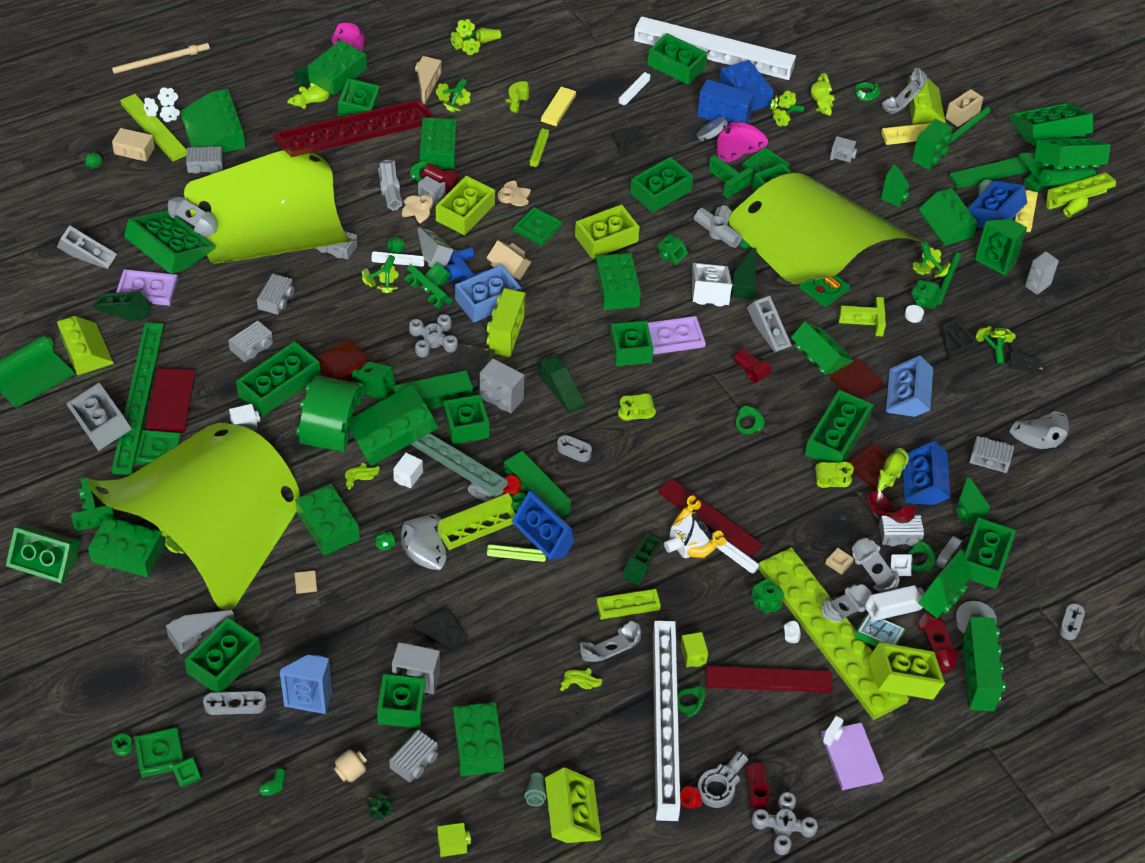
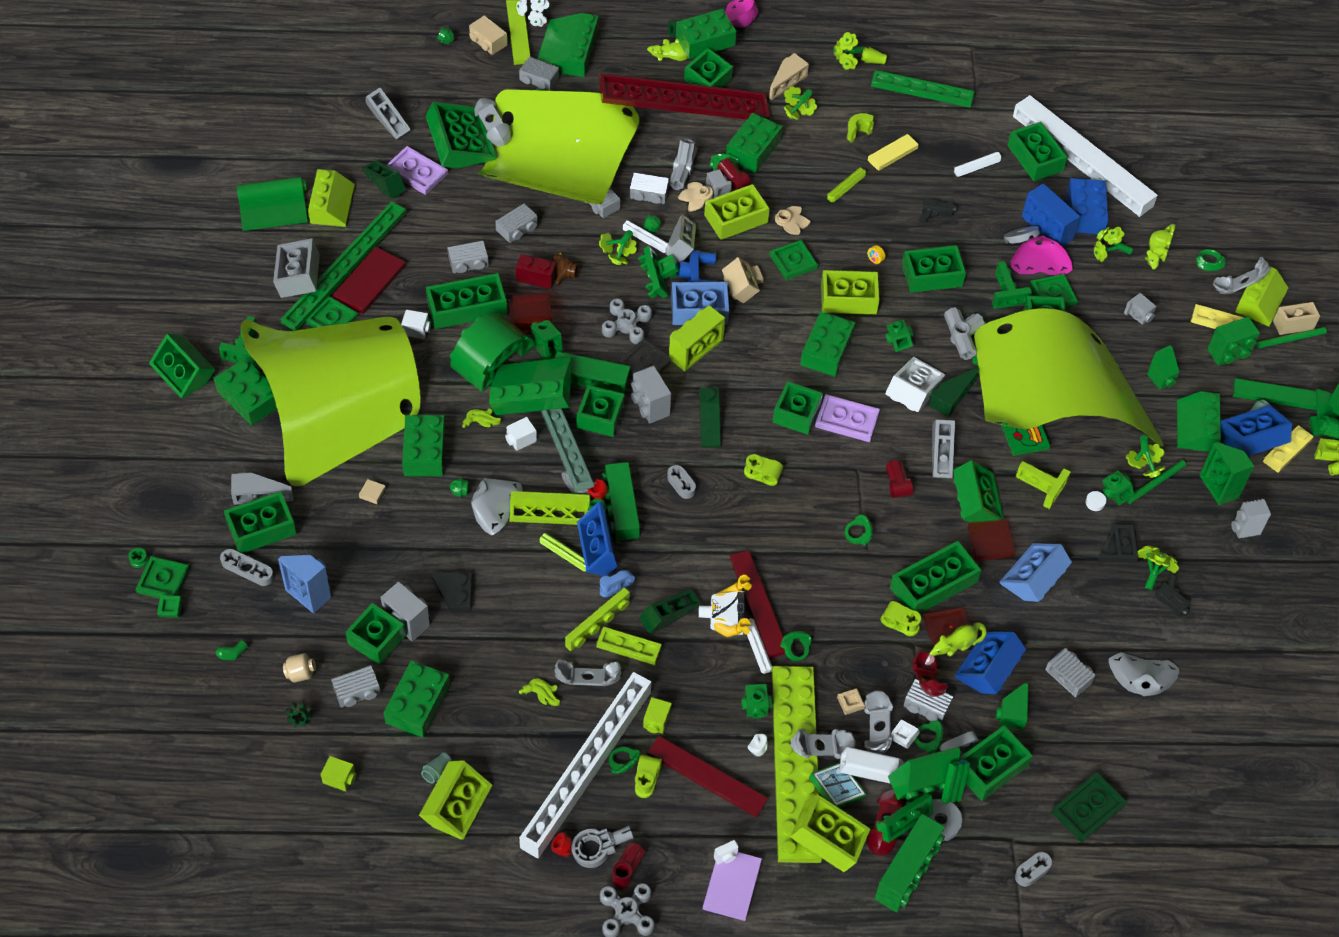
camera: 30 degrees right, 5 degrees up
none -> dark red brick [515,254,556,289]
none -> reddish brown animal [553,253,579,285]
none -> lime plate [565,588,630,652]
none -> medium blue plate [600,570,635,597]
none -> brick [630,173,669,204]
none -> lime piece [635,755,662,798]
none -> green piece [780,631,811,662]
none -> yellow tile [867,245,885,264]
none -> green plate [871,70,974,108]
none -> green plate [876,793,934,843]
none -> green tile [941,760,970,804]
none -> dark green plate [1051,772,1127,843]

